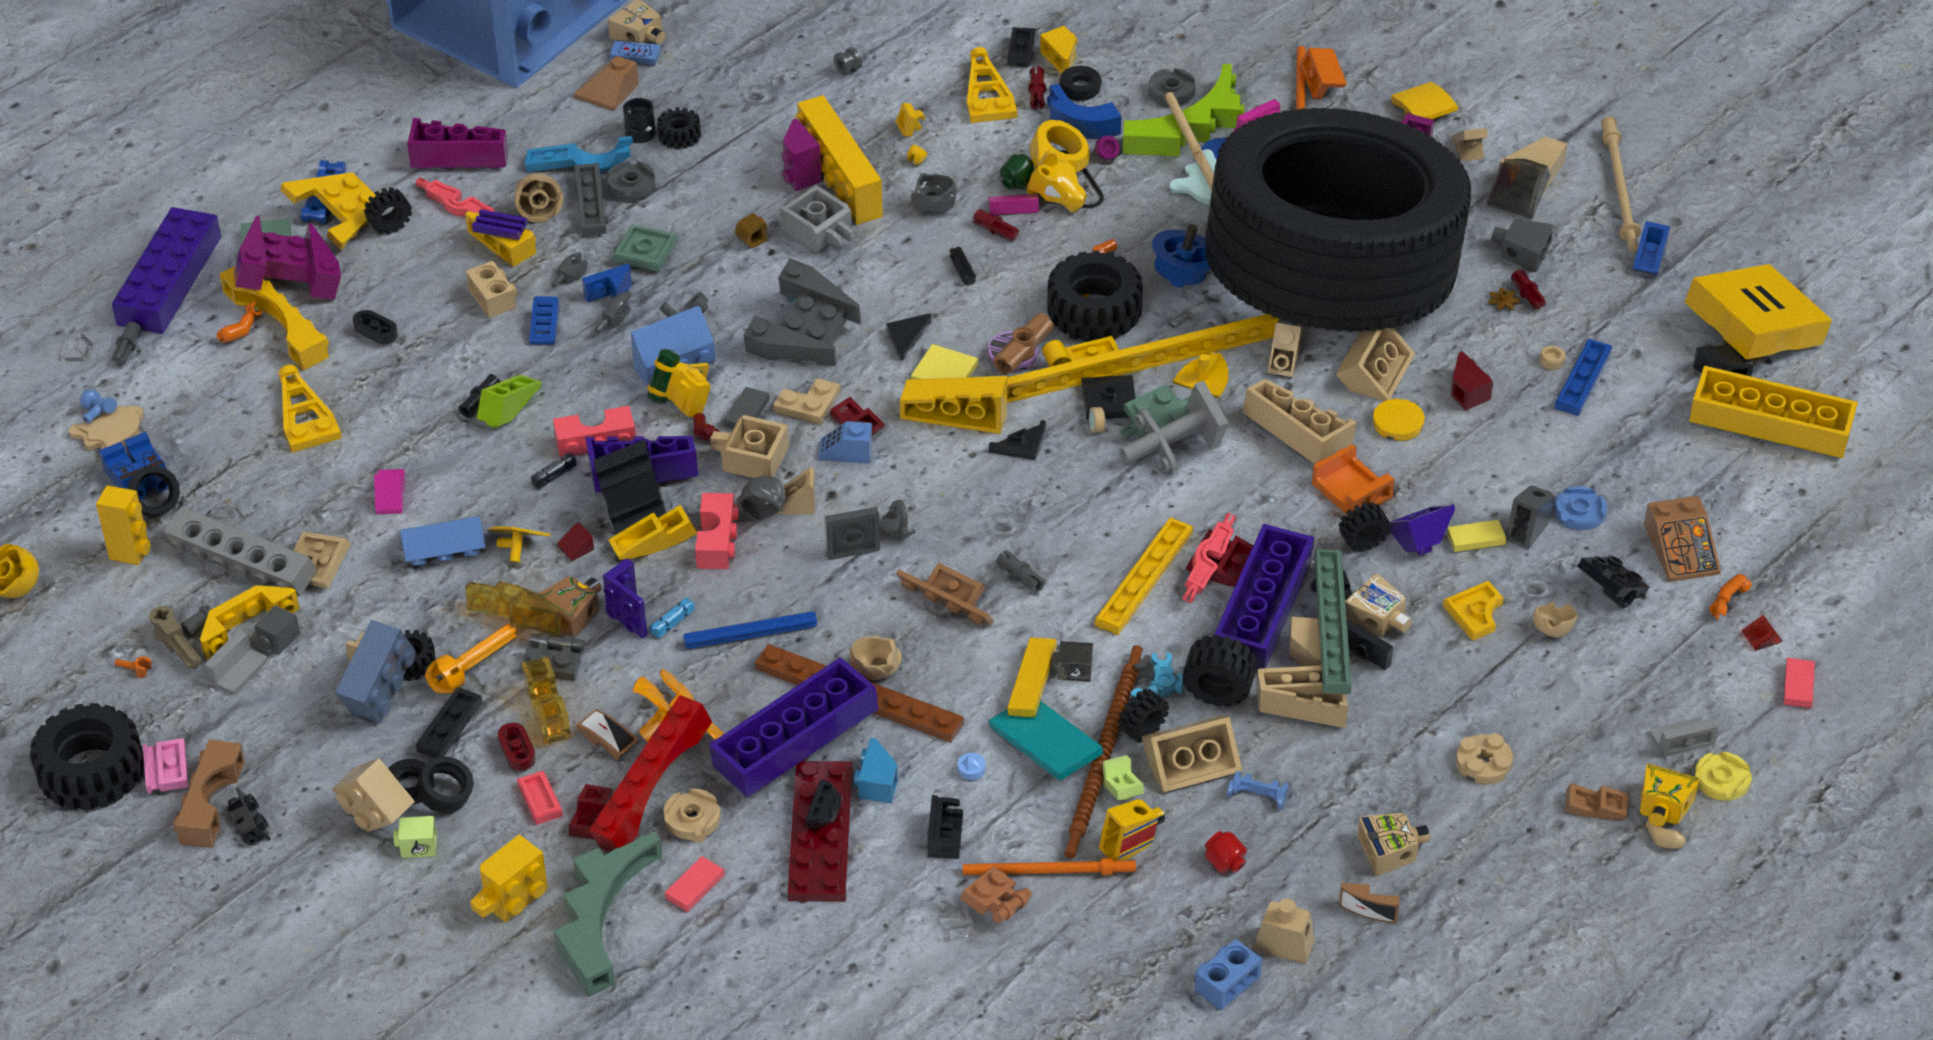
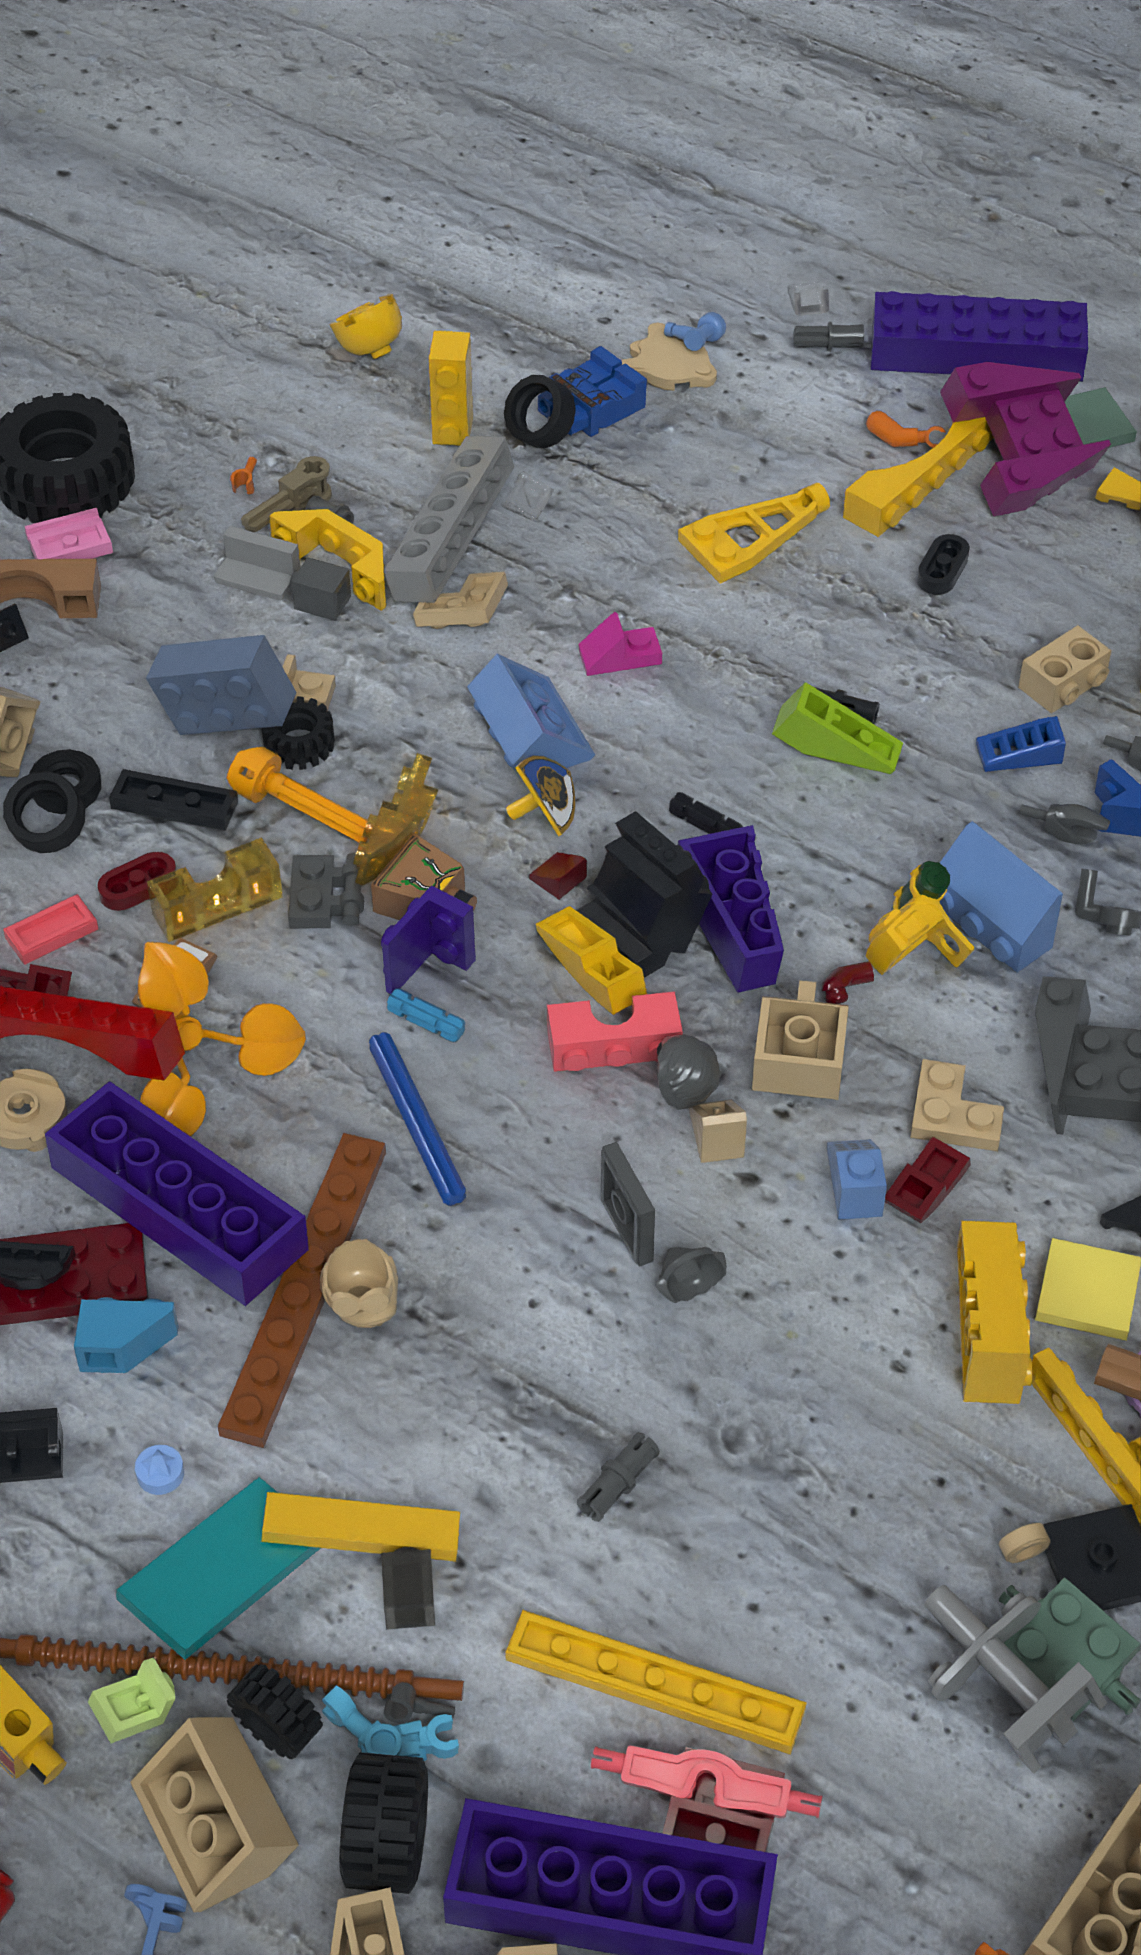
camera: 80 degrees right, 5 degrees up
coral arch [553,406,636,457] -> none
dark grey tile [725,387,769,429] -> none
medium nougat bracket [896,562,994,626] -> none
black tile [989,420,1046,460] -> none

